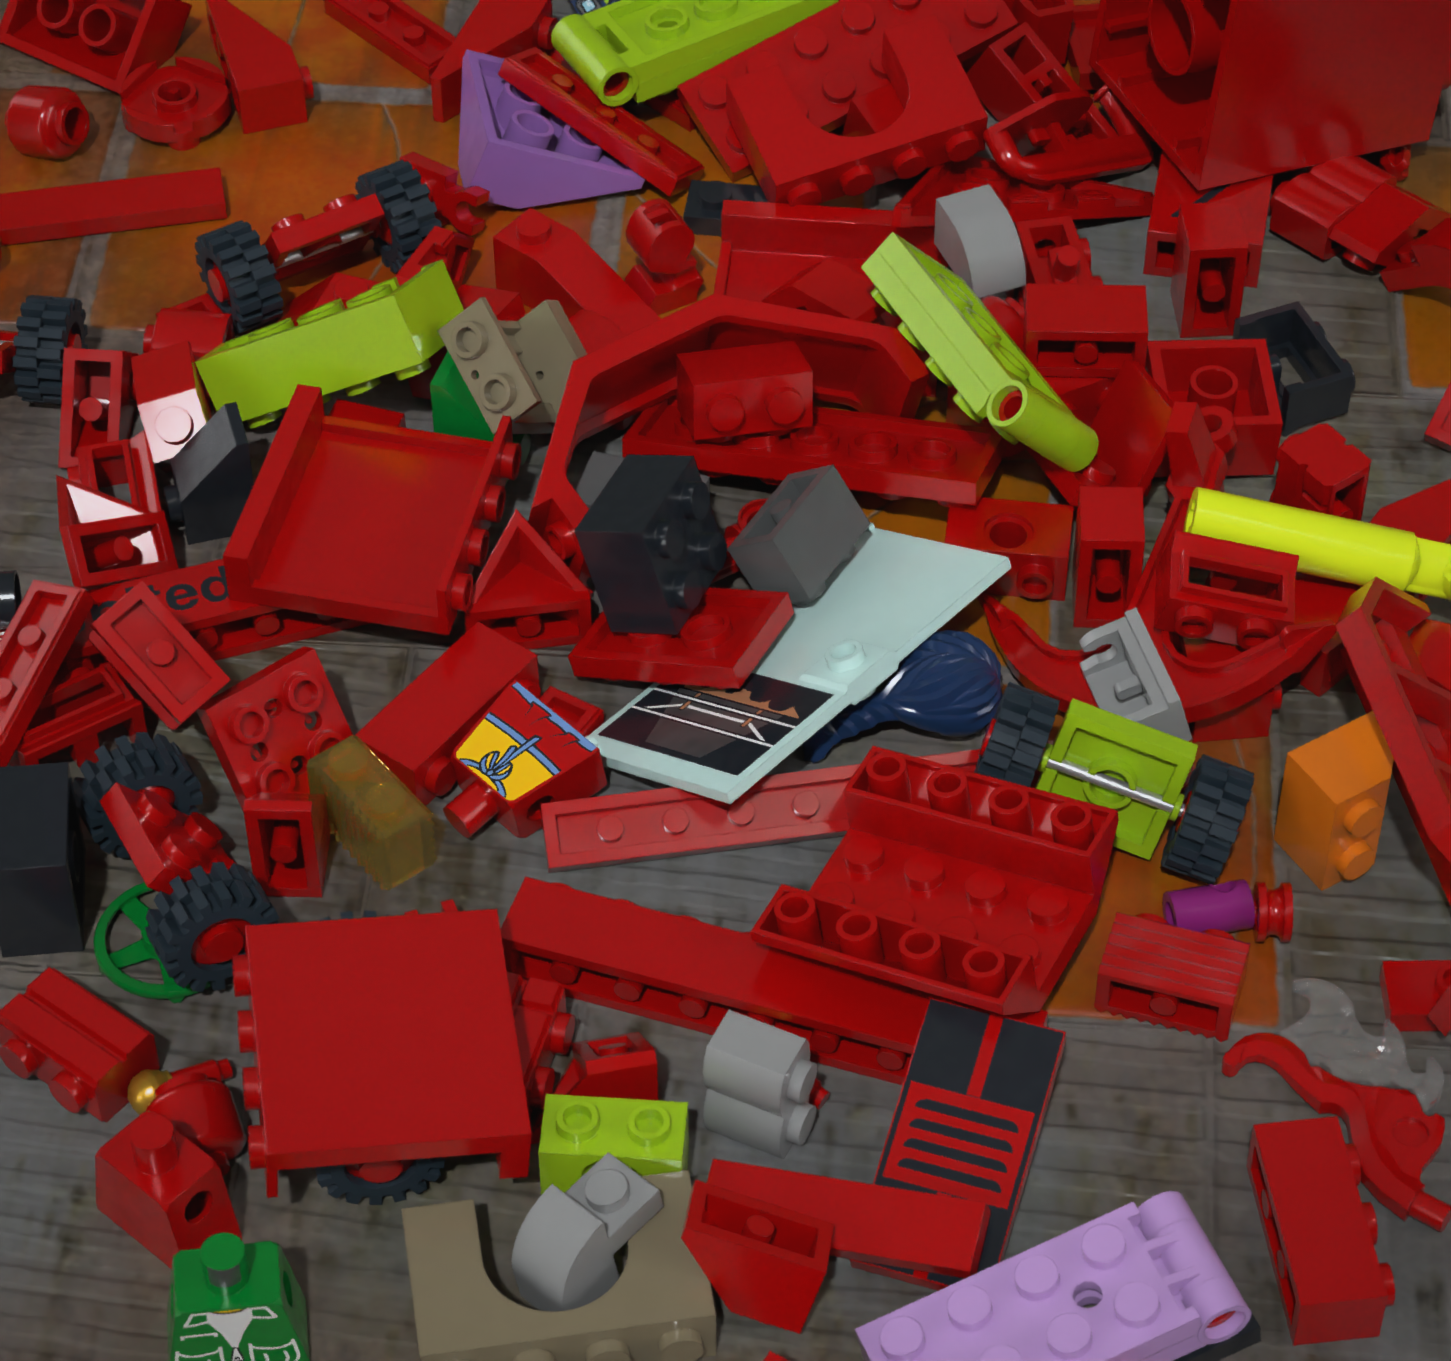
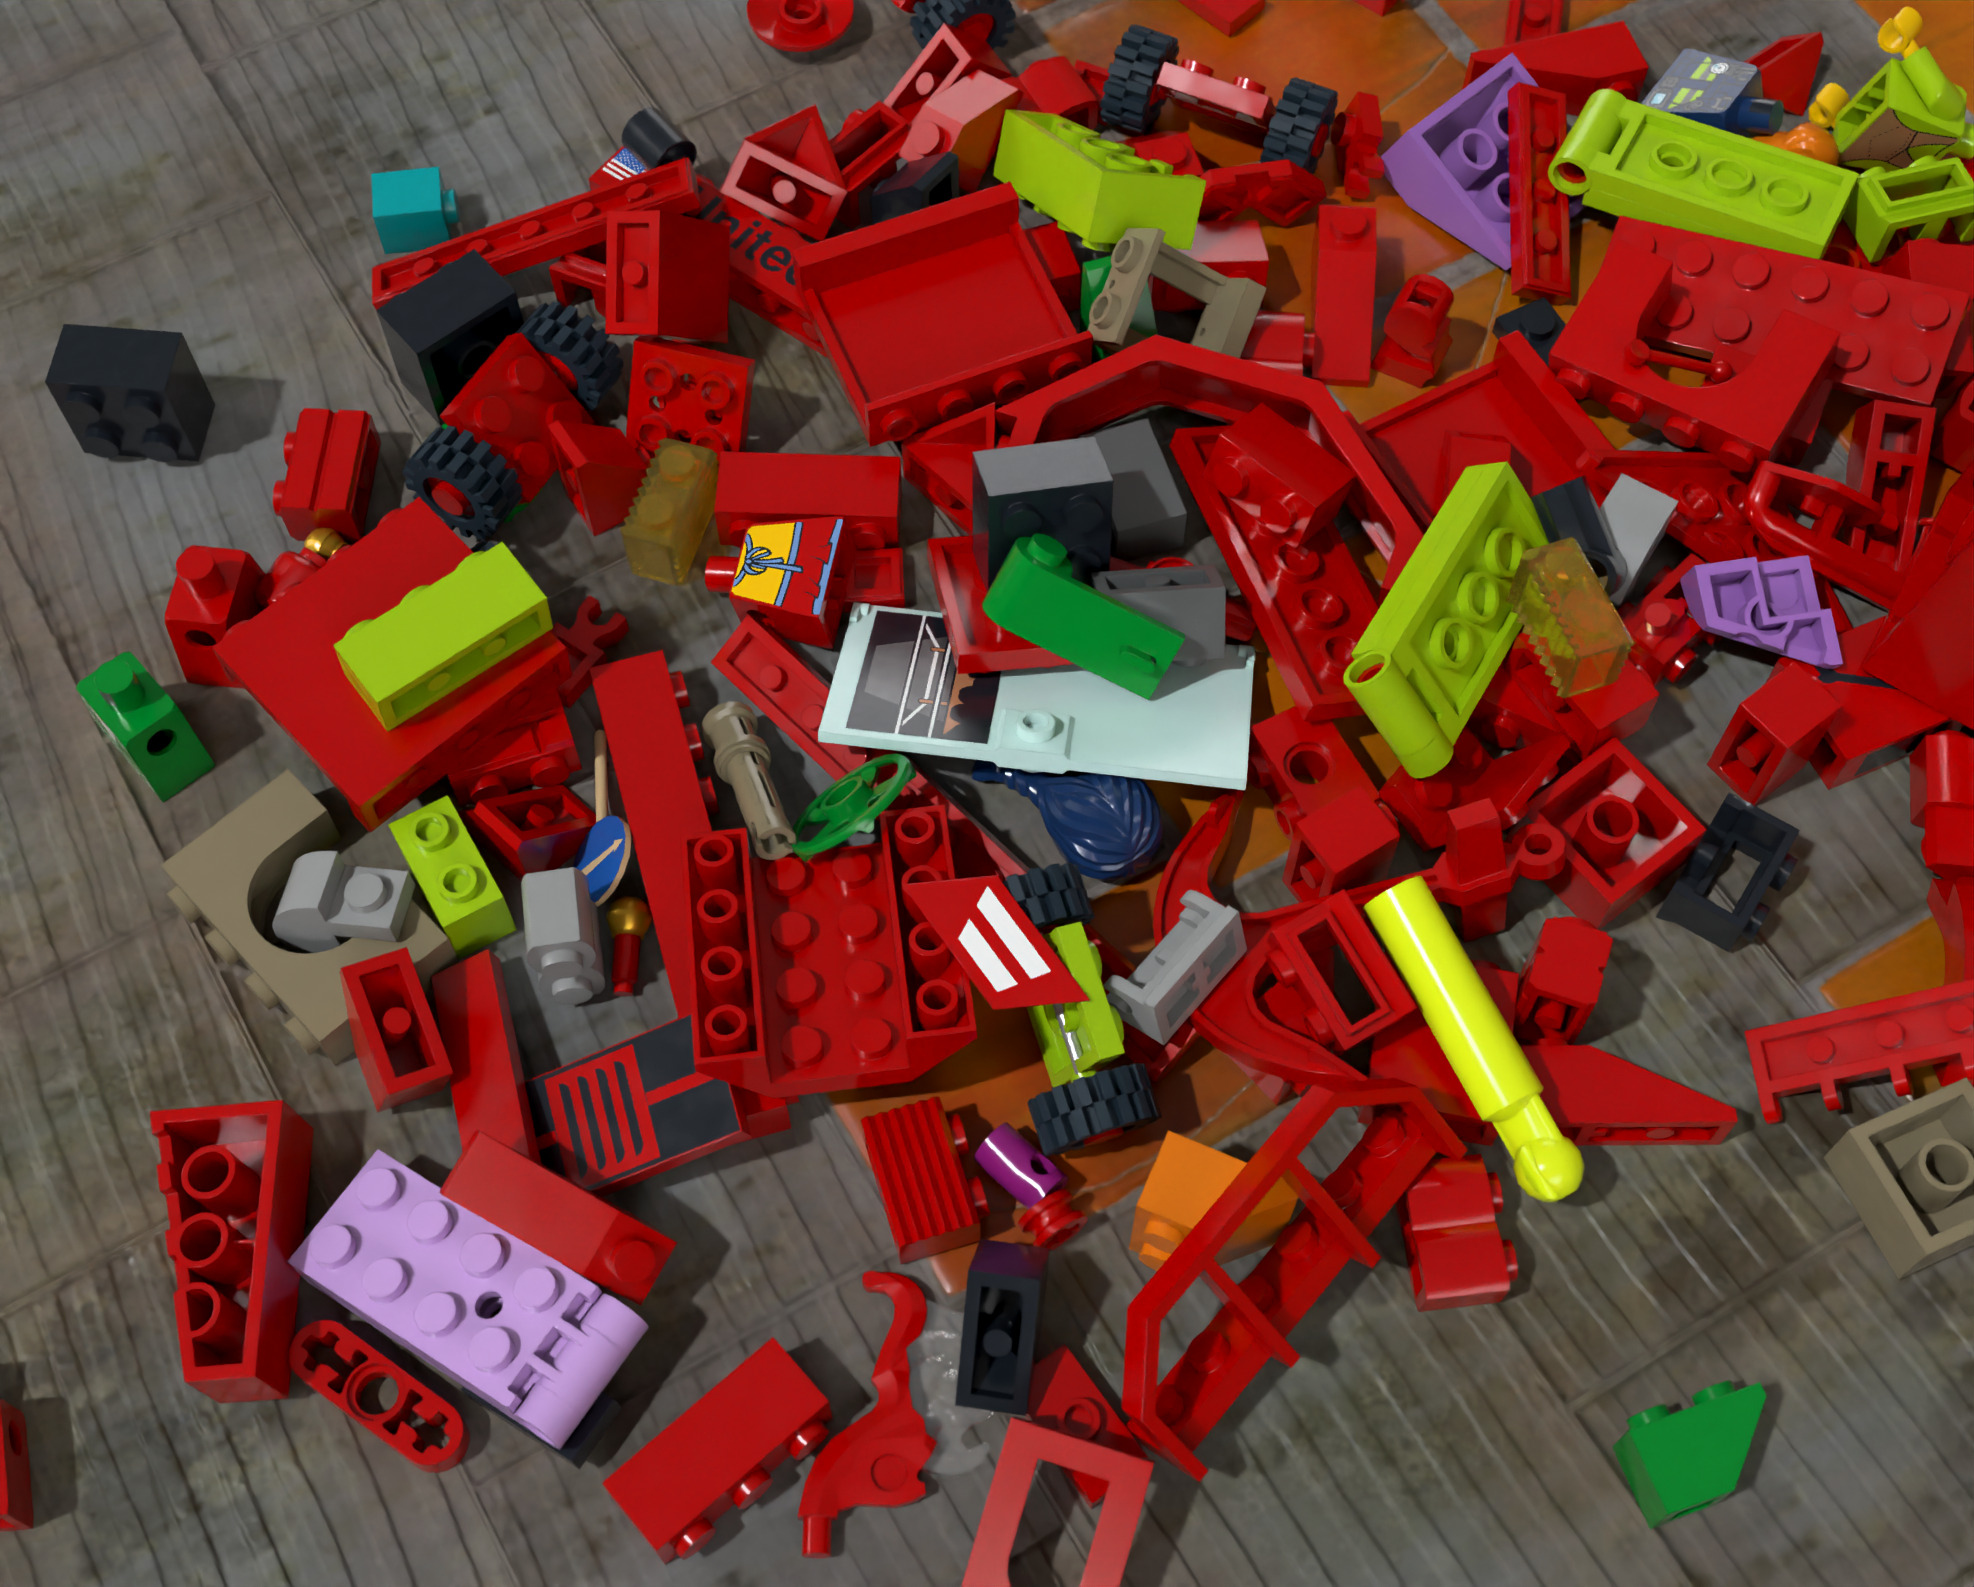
camera: 55 degrees right, 15 degrees up
none -> lime brick [333,541,553,732]
none -> red slope [439,1129,677,1306]
none -> piece [573,729,631,907]
none -> dark tan pin [701,702,797,860]
none -> green wheel [789,754,917,862]
none -> red sticker [901,875,1090,1010]
none -> black slope [955,1239,1050,1416]
none -> green door [982,534,1185,700]
none -> clear yellow brick [1506,537,1635,698]
none -> black piece [1531,475,1628,606]
none -> red hinge [1623,339,1733,383]
none -> medium lavender slope [1680,555,1843,669]

